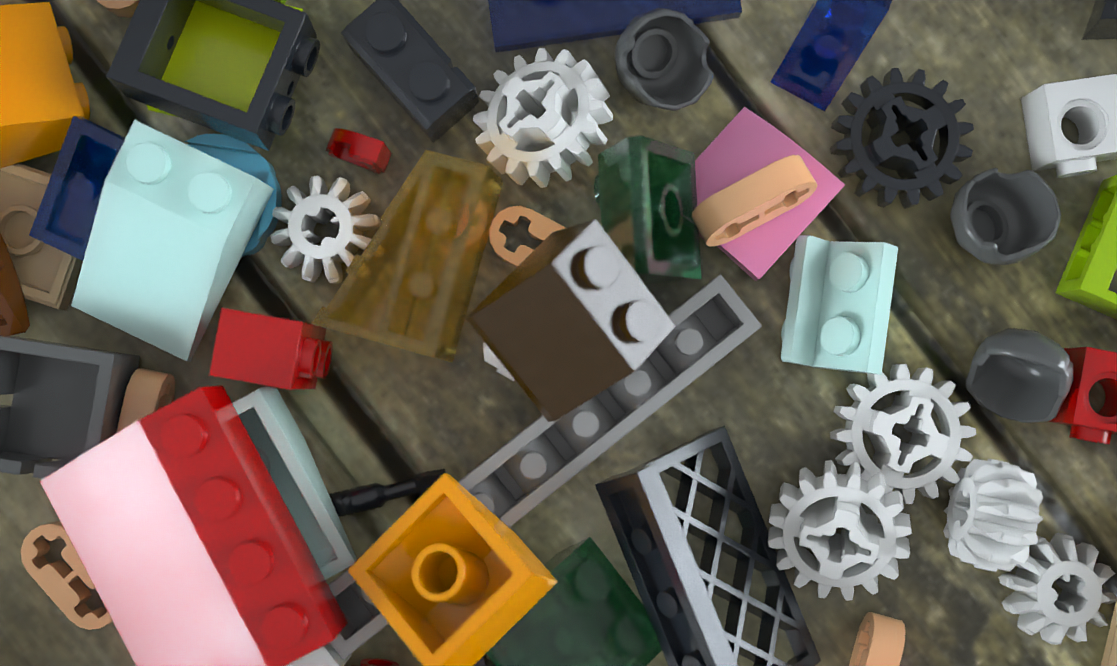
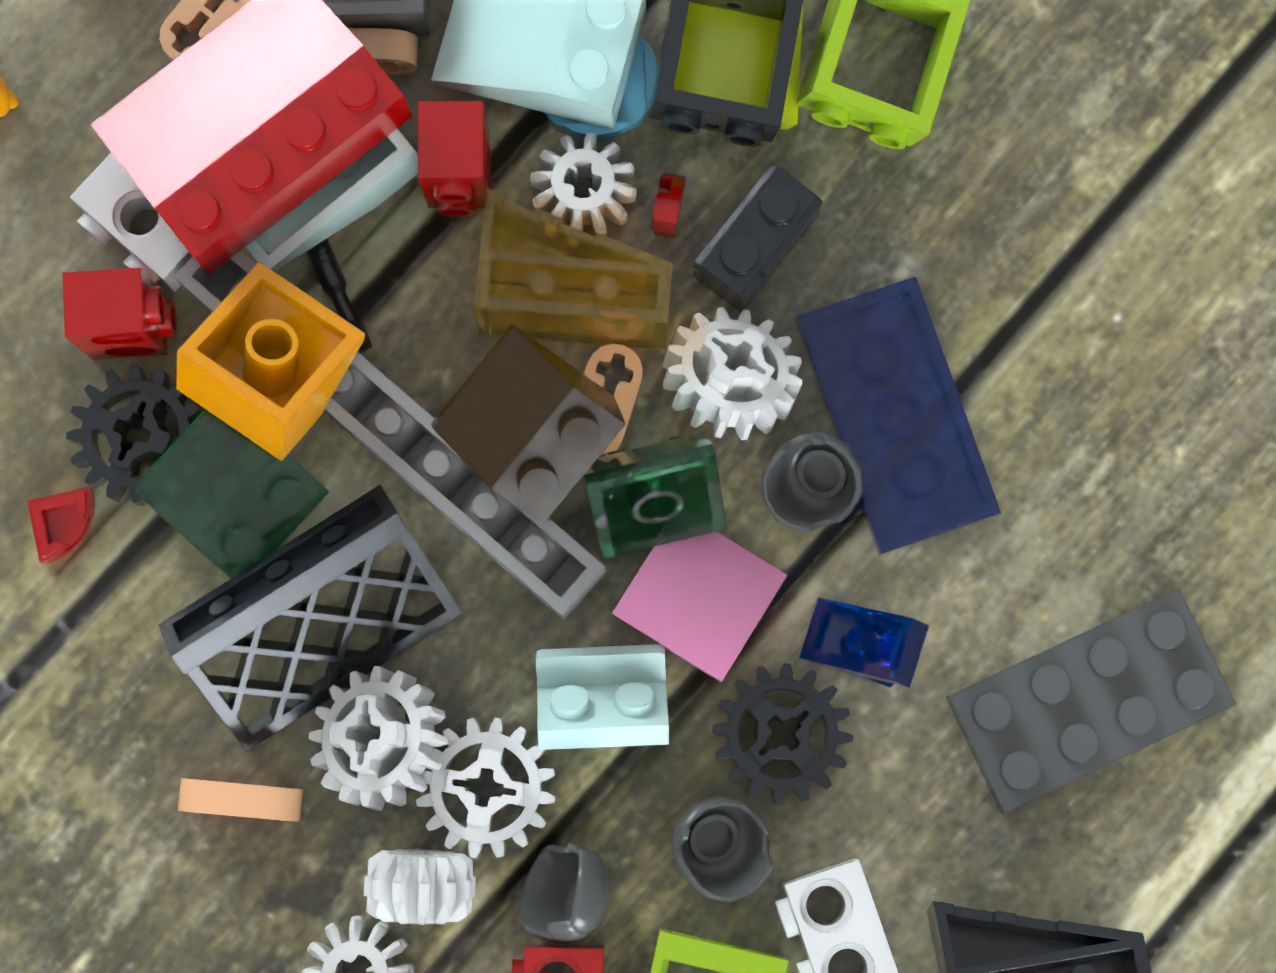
camera: 85 degrees right, 5 degrees down
light nougat beam [692,155,818,246] -> none

